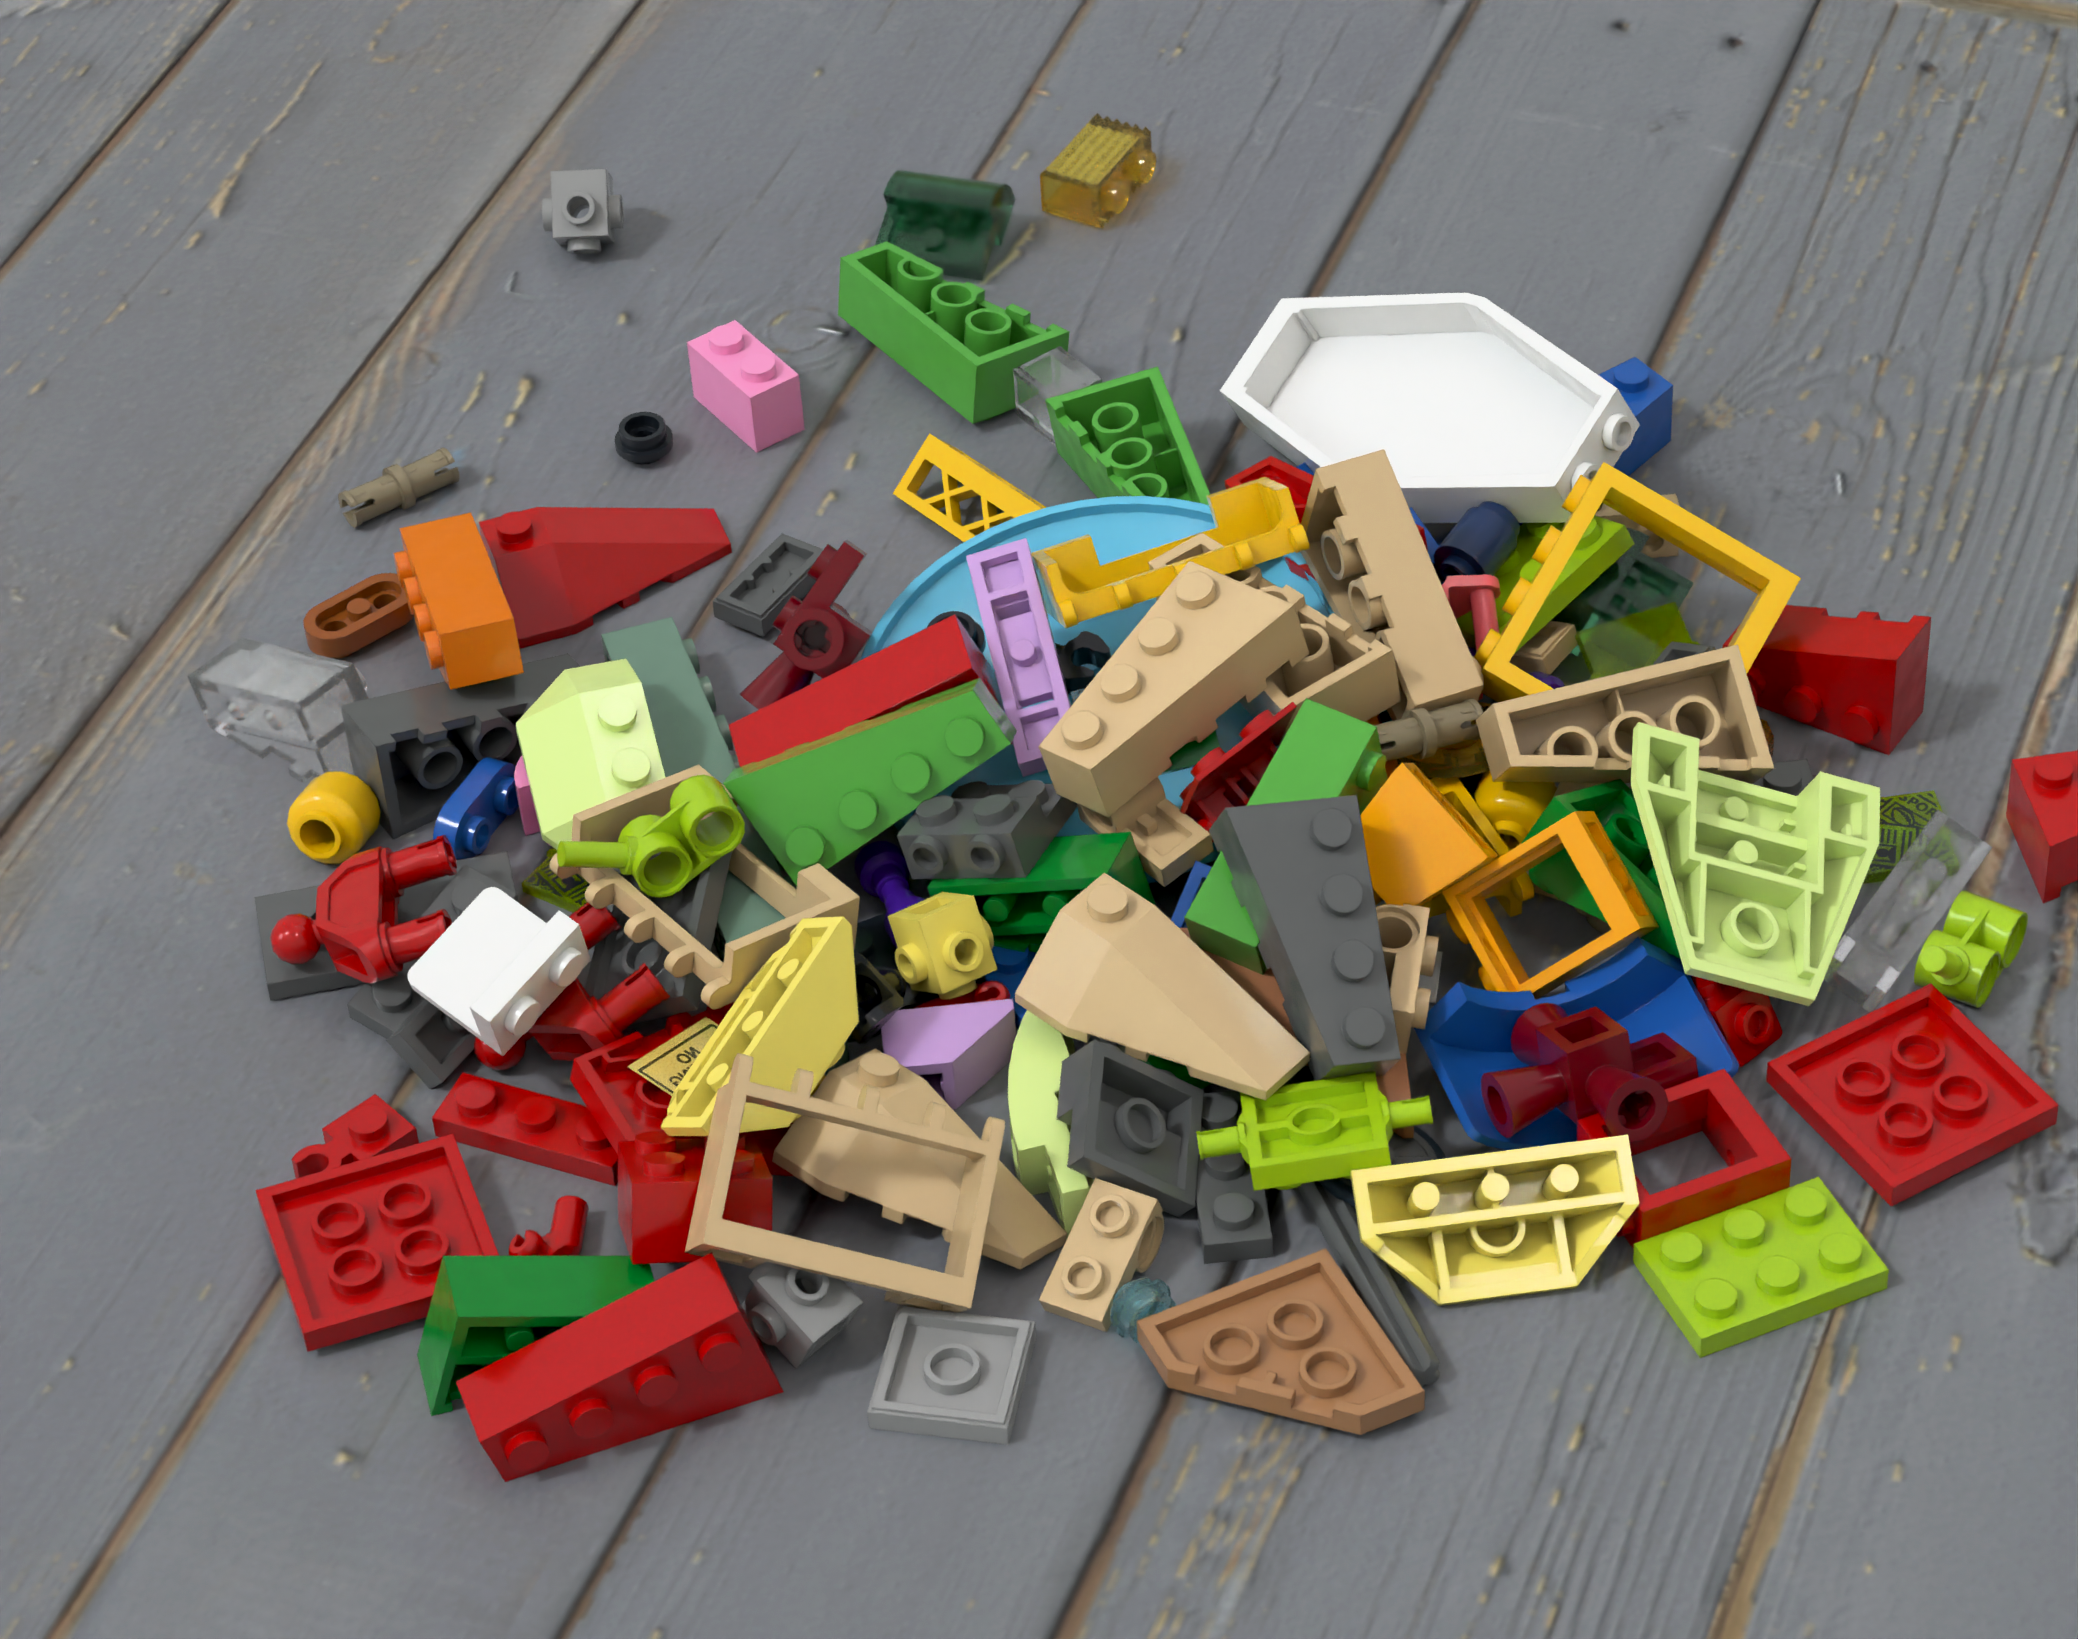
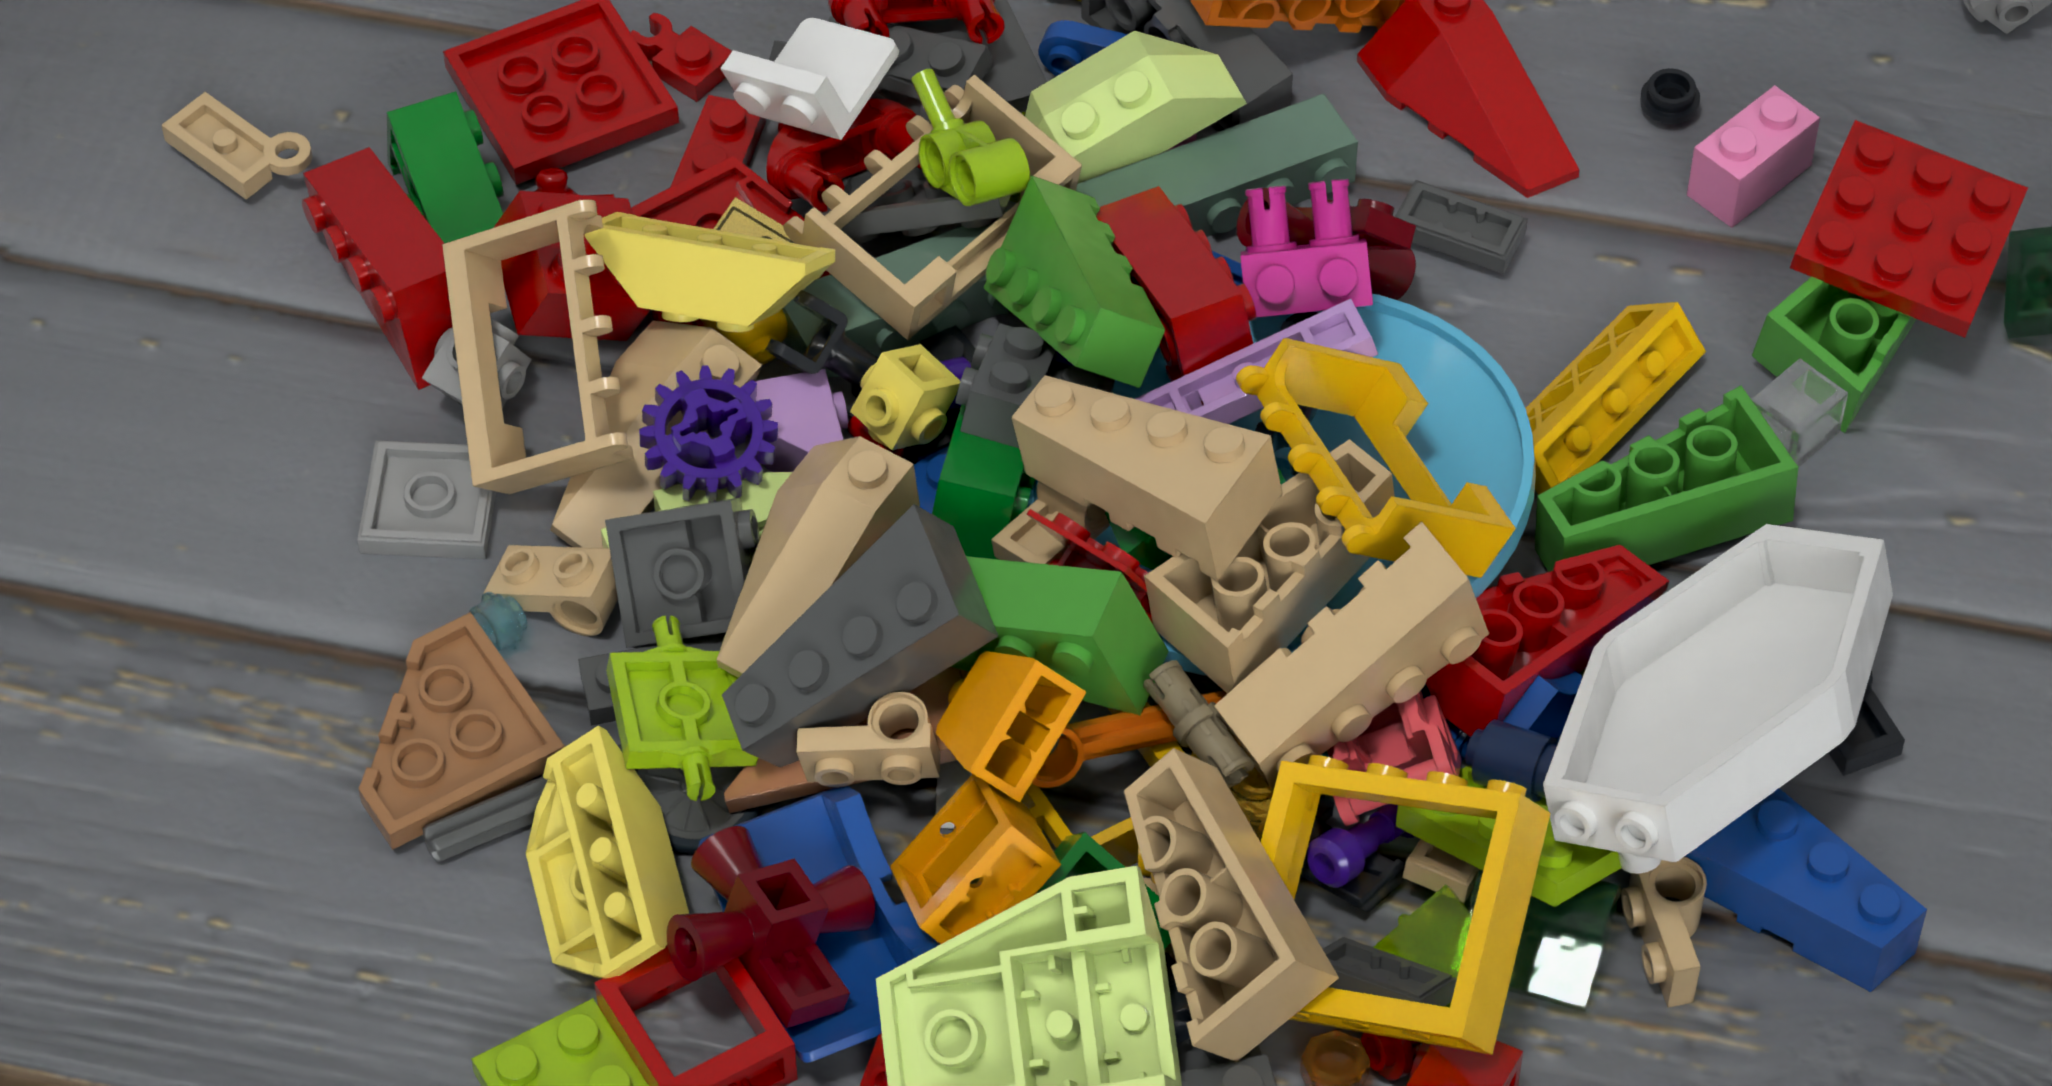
camera: 80 degrees right, 10 degrees up
none -> tan hinge [161,92,313,200]
none -> dark purple gear [639,365,778,502]
none -> dark pink brick [1240,179,1373,318]
none -> red plate [1790,120,2028,338]

